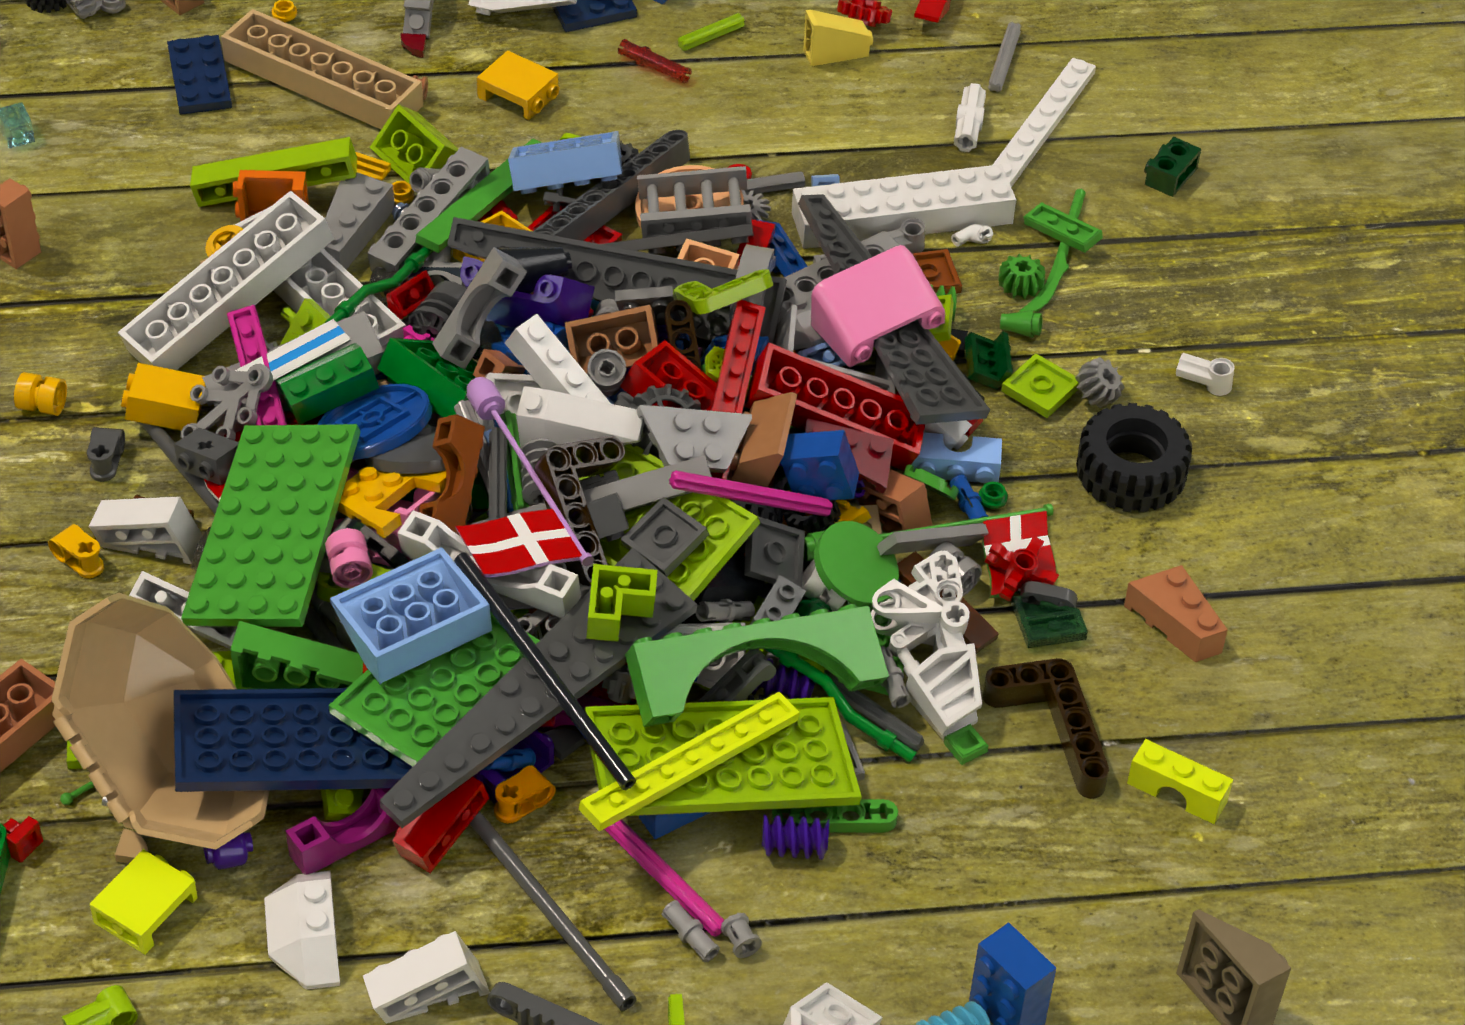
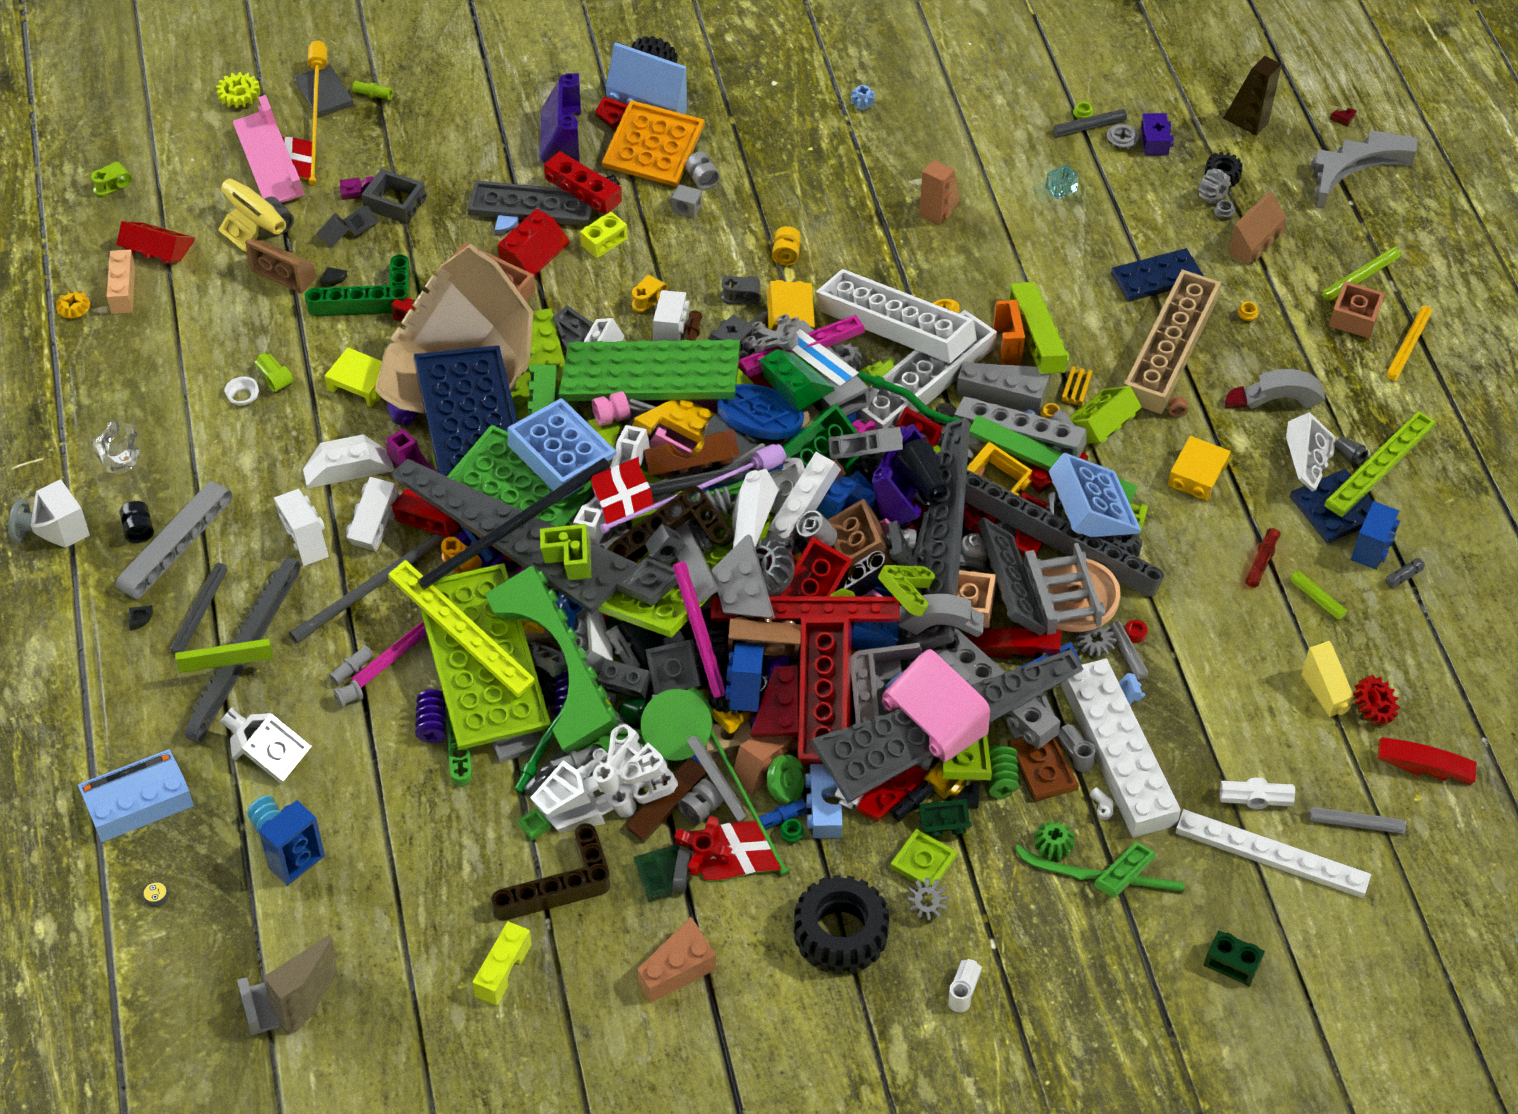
camera: 85 degrees right, 5 degrees up
bright green cone [1000,310,1043,338] -> none
none -> white wedge [346,477,401,552]

